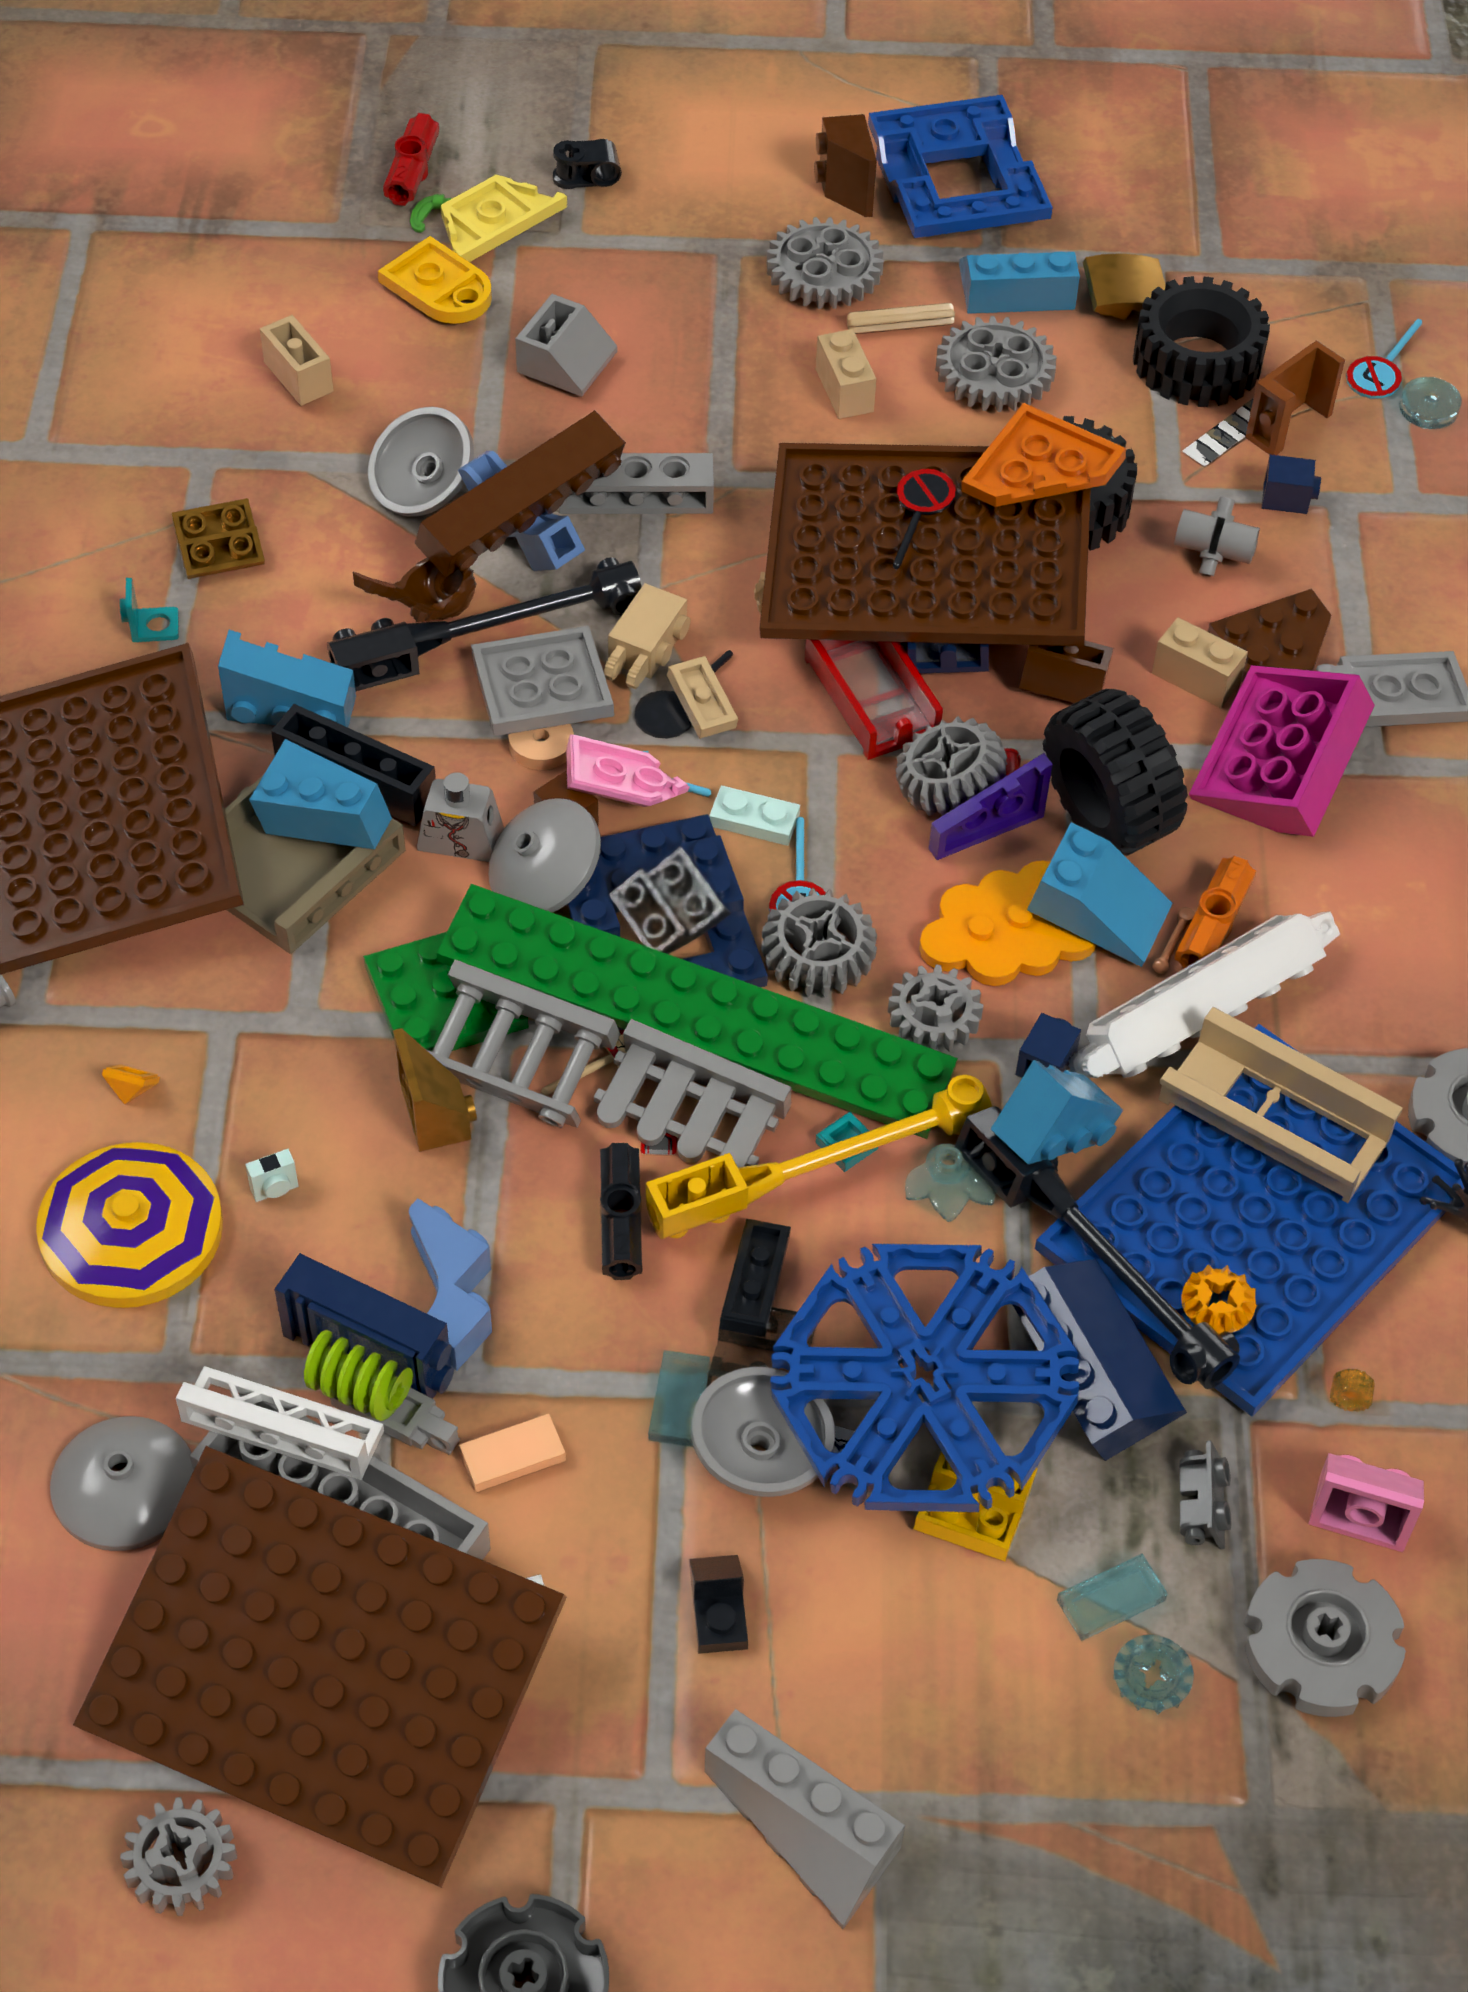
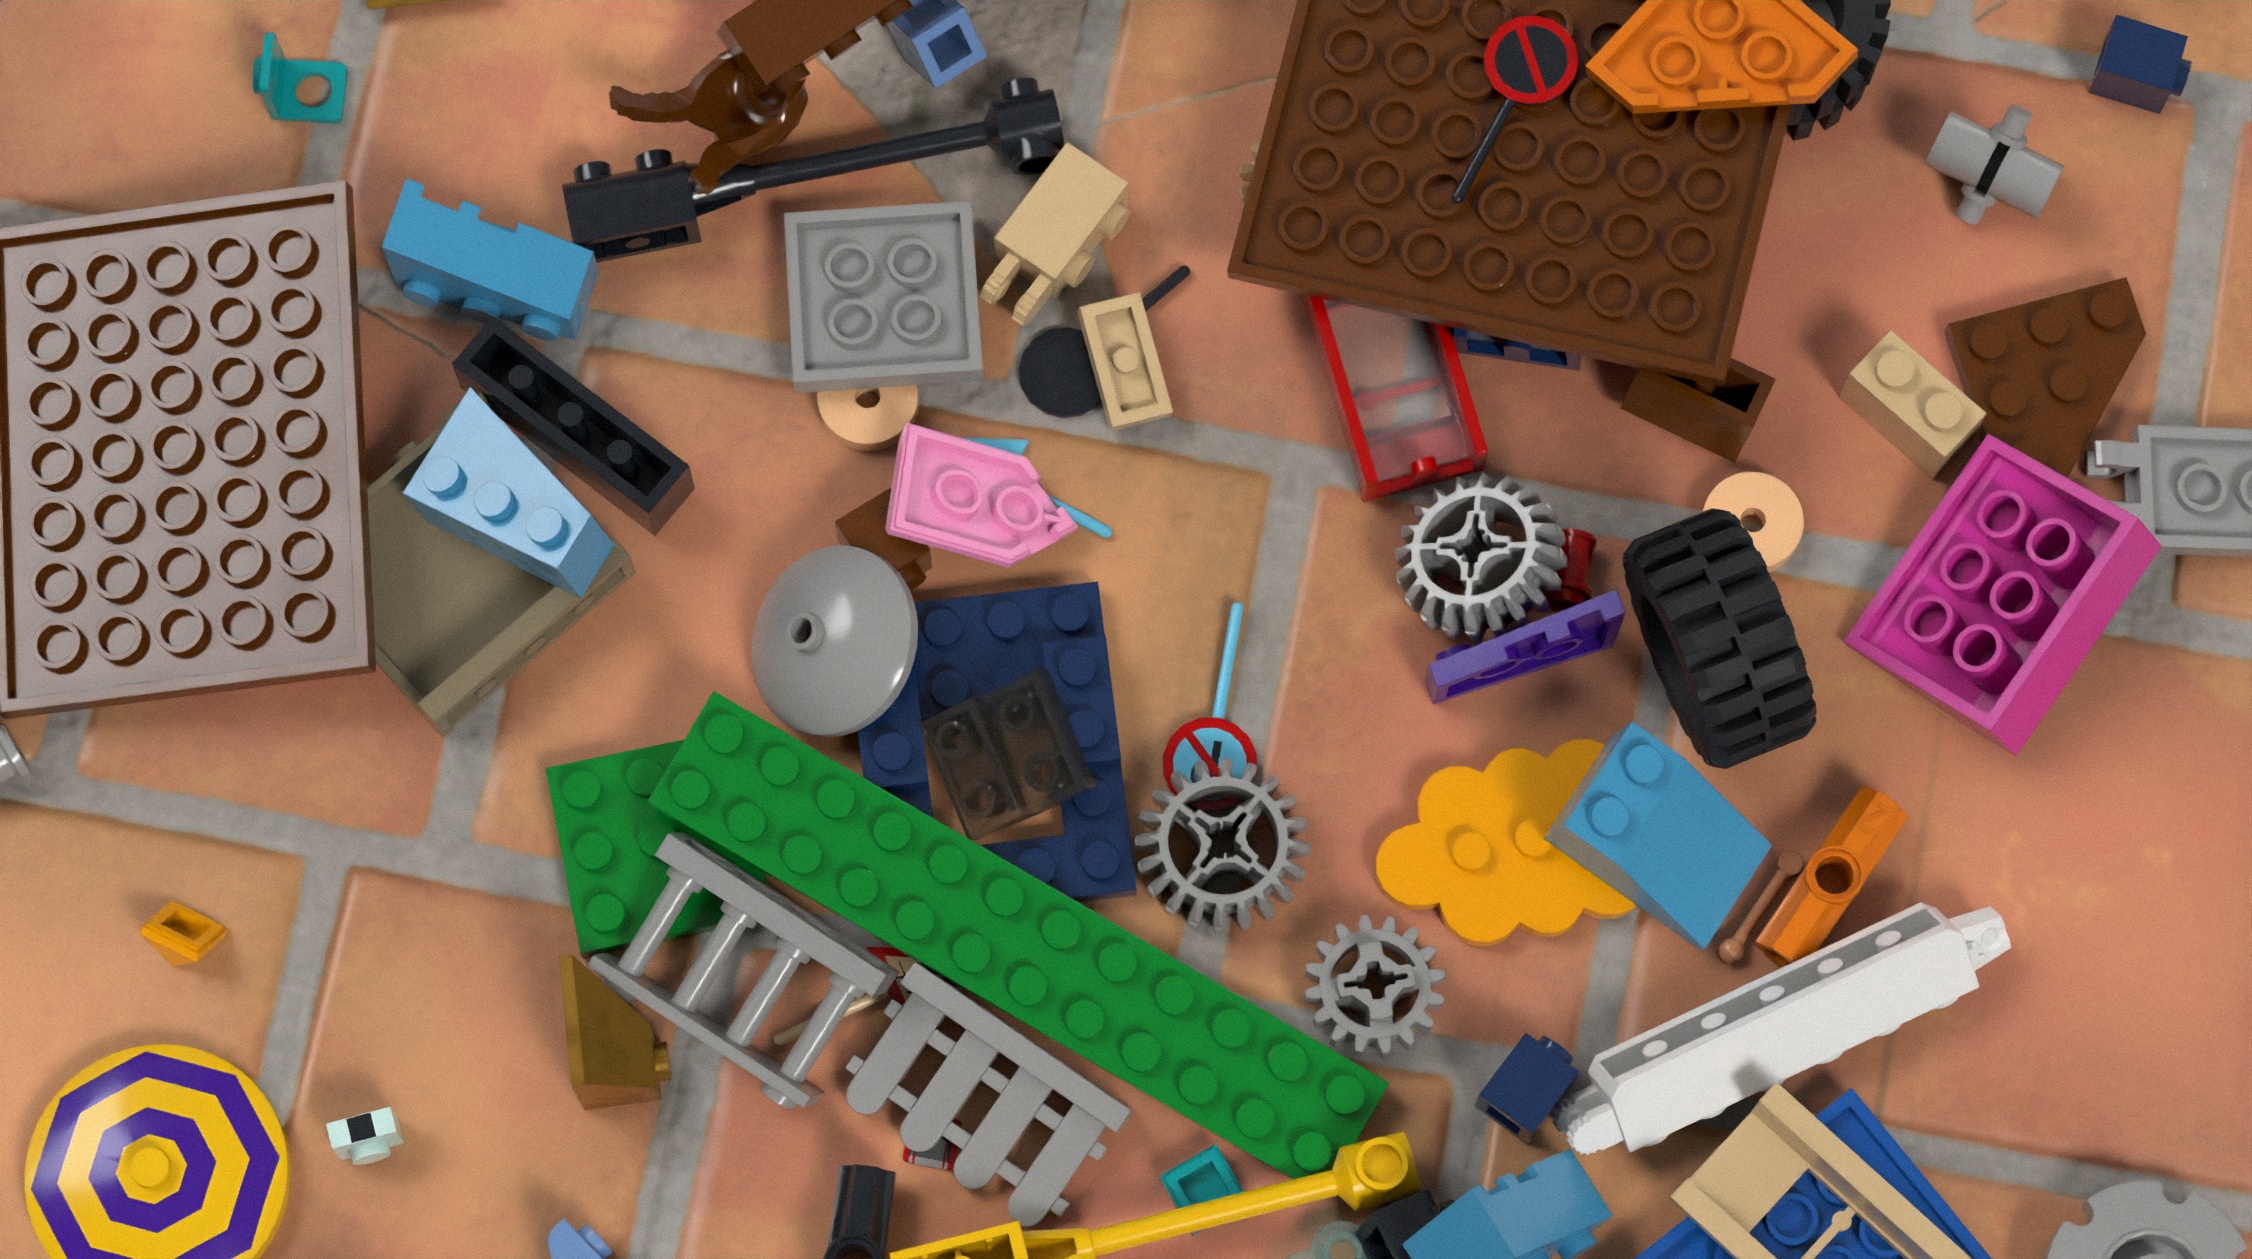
camera: 10 degrees right, 20 degrees up
light grey torso [417,773,504,862] -> none
light aqua plate [709,785,800,846] -> none

